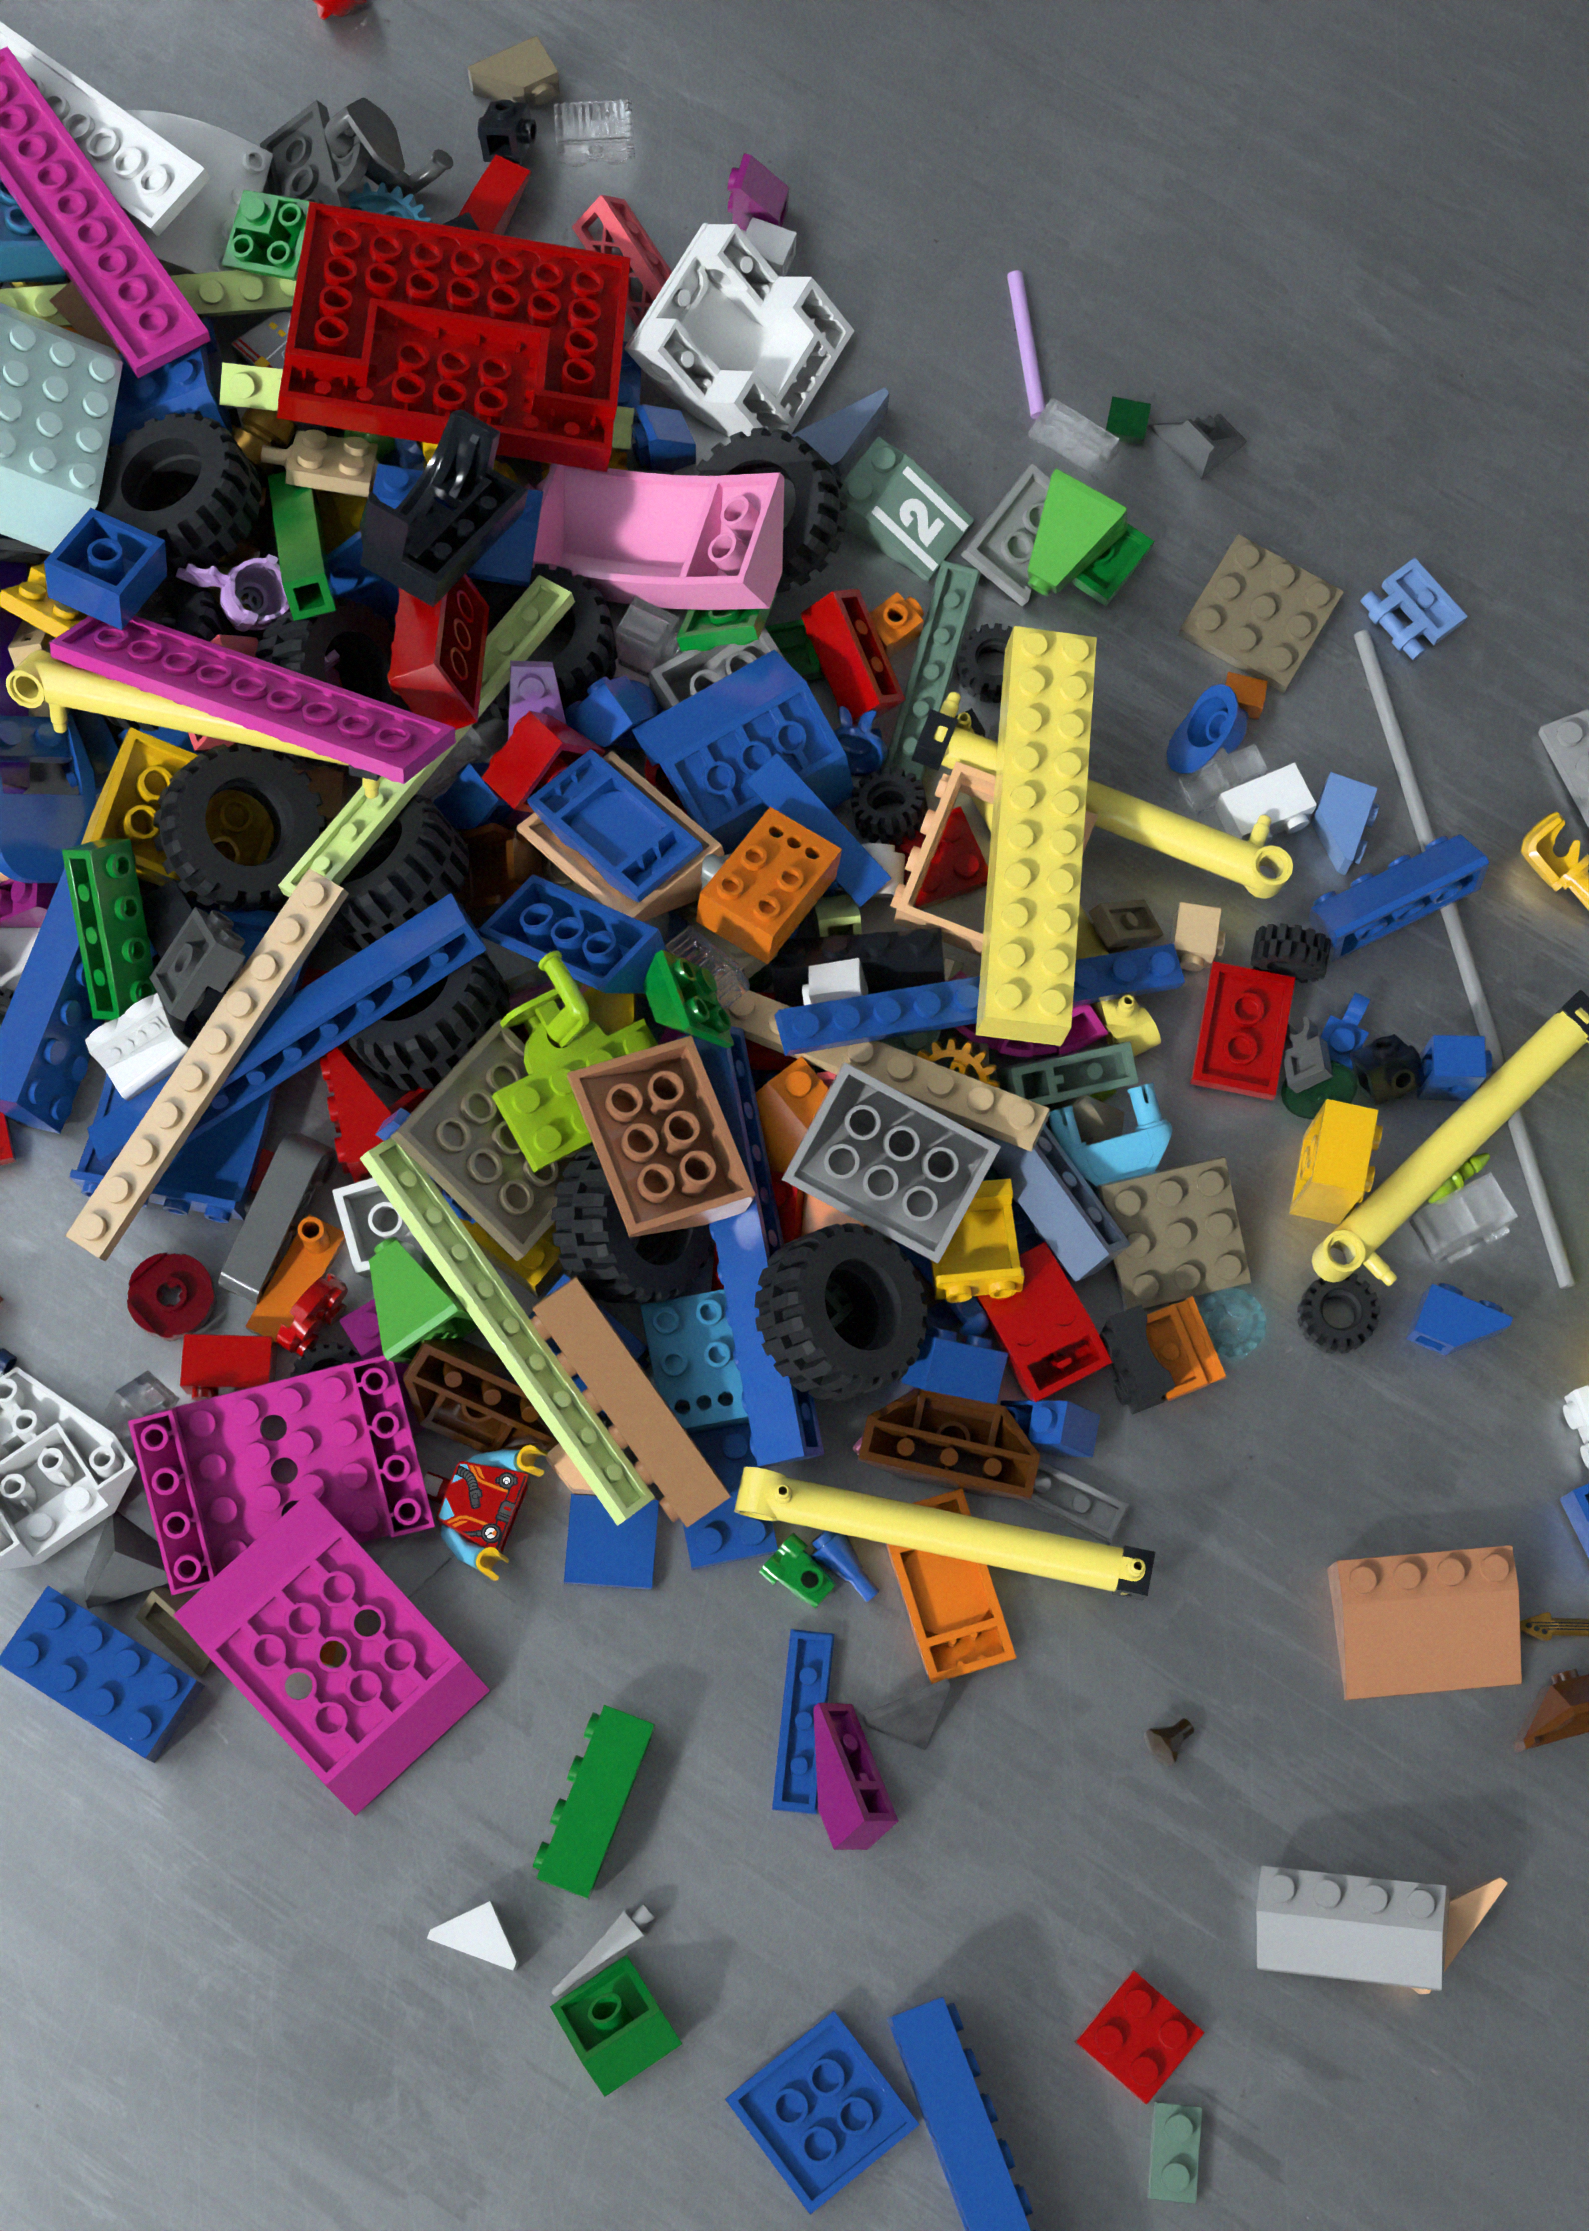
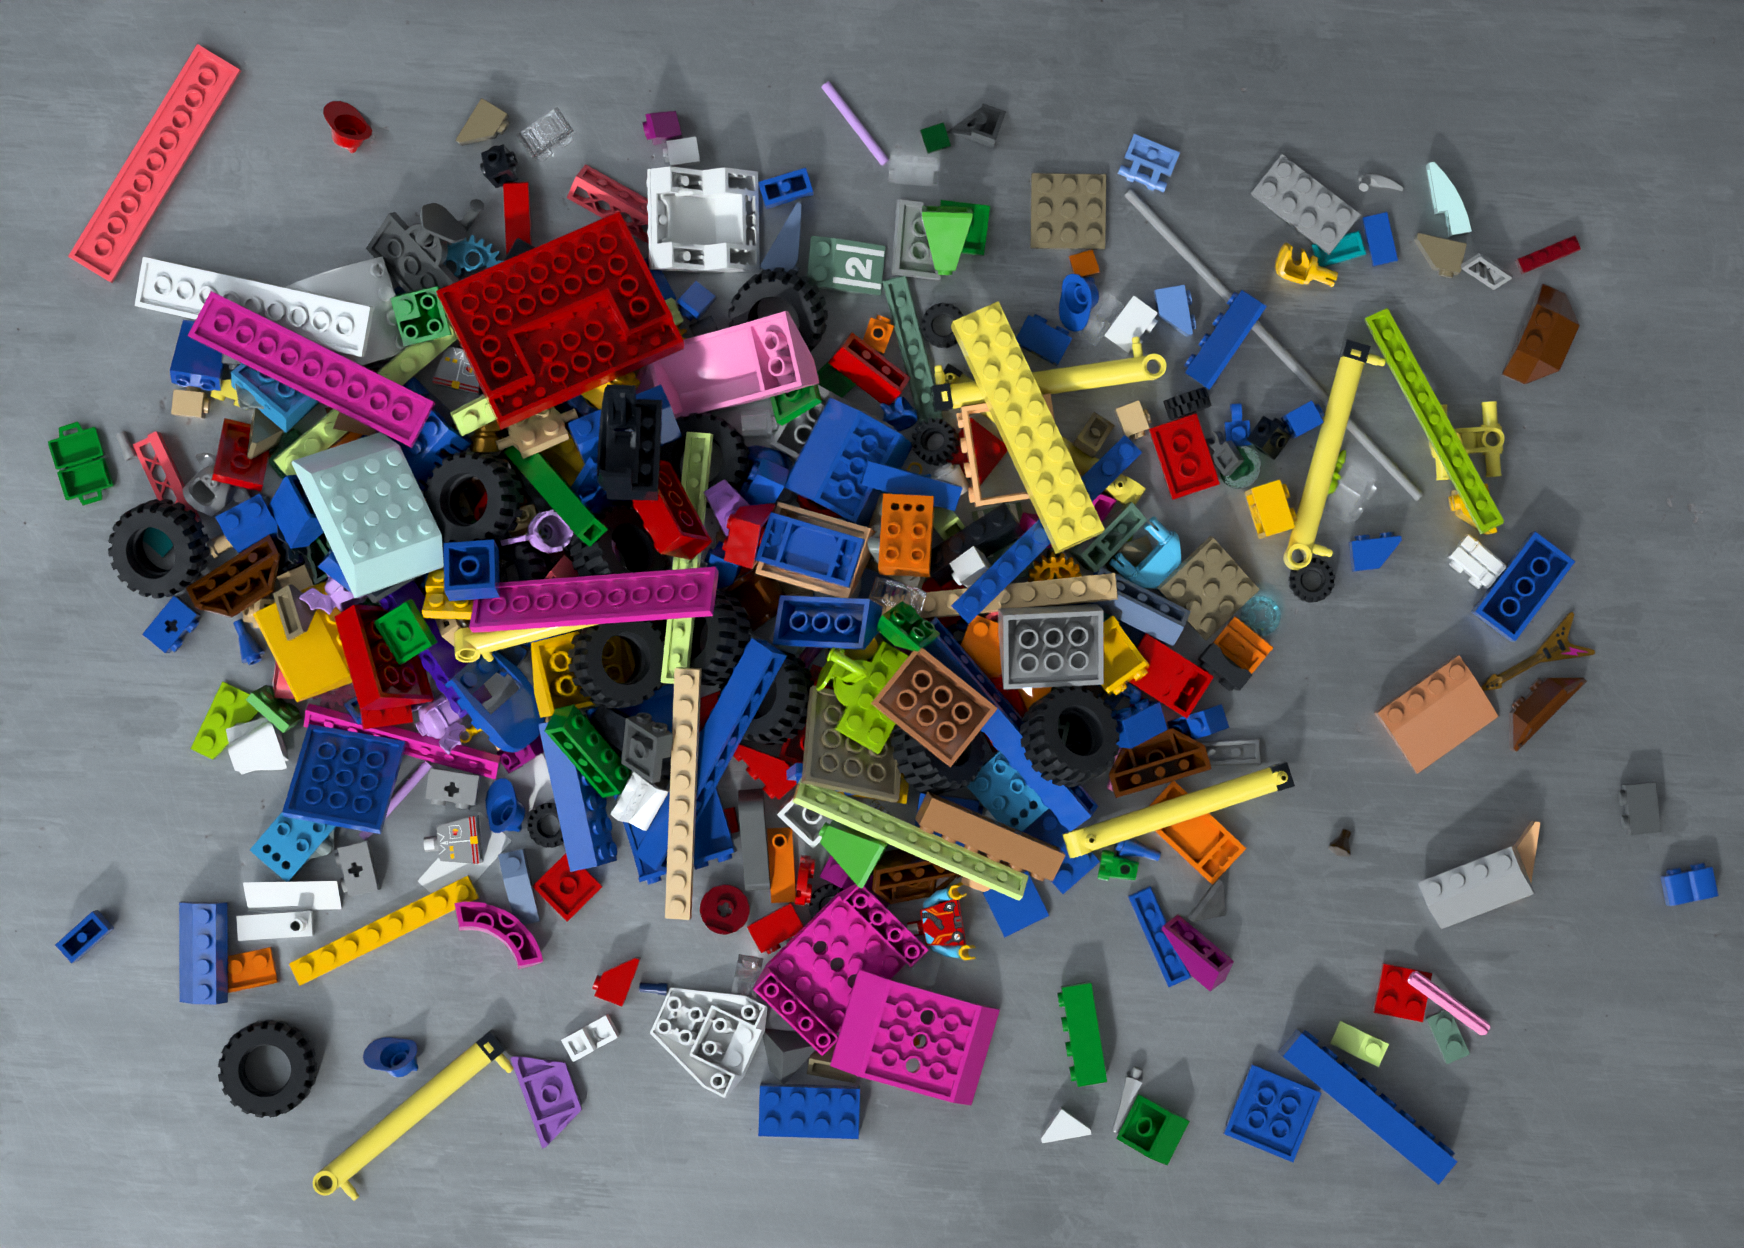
camera: 25 degrees left, 15 degrees up
none -> blue brick [758,168,814,209]
none -> blue brick [1016,314,1072,366]
none -> yellowish green slope [1330,1021,1389,1067]
none -> bright pink axle [1407,971,1491,1035]

